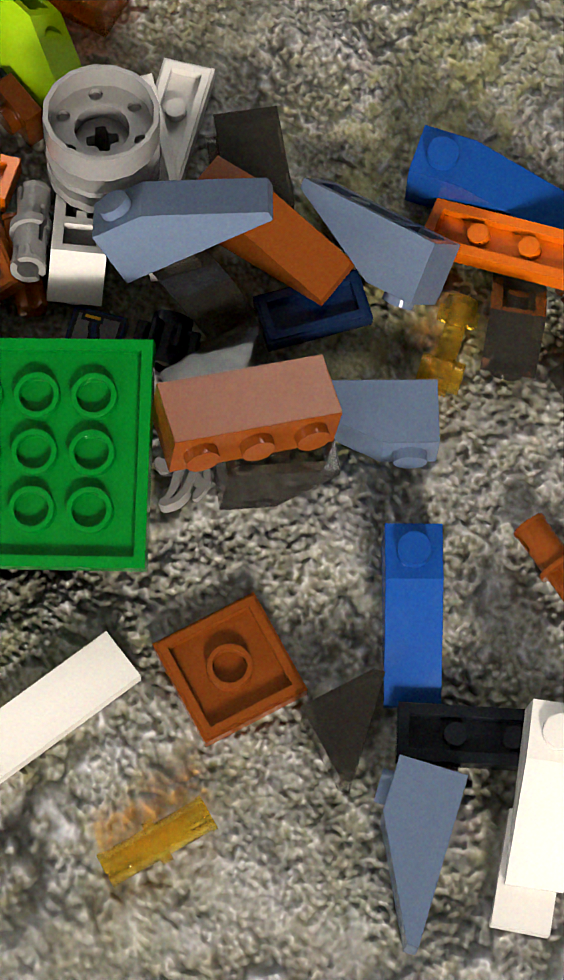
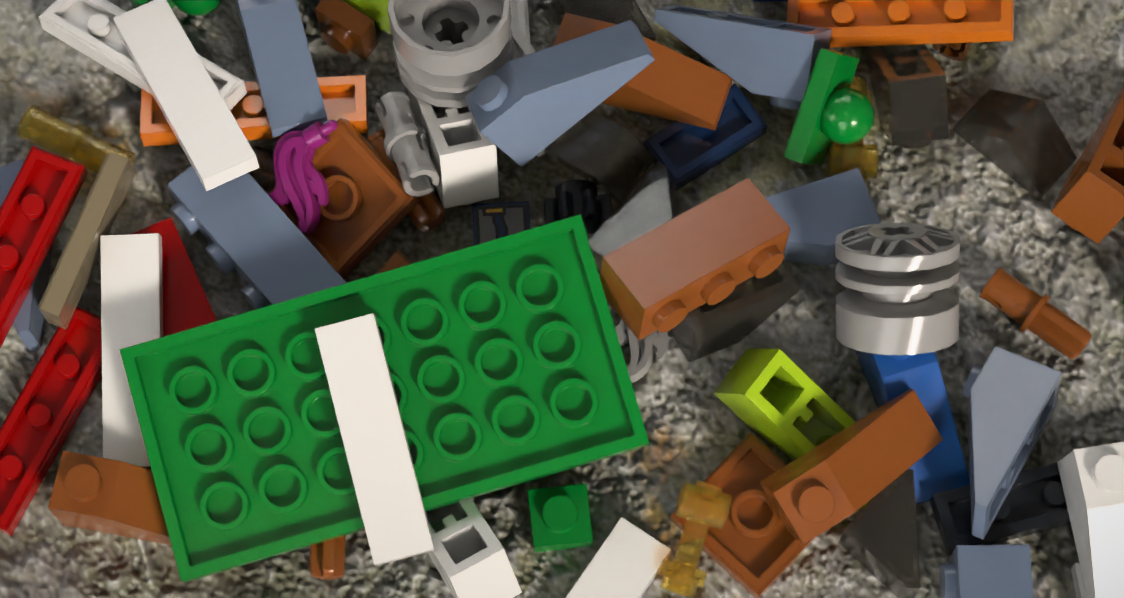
camera: 15 degrees left, 0 degrees up
none -> green plate [528,484,593,553]
none -> clear yellow bar [658,480,732,597]
none -> lime slope [713,348,873,509]
none -> dark orange slope [759,388,943,544]
none -> green tile [784,48,874,165]
none -> light grey wheel [835,223,960,355]
none -> sand blue slope [963,346,1061,540]

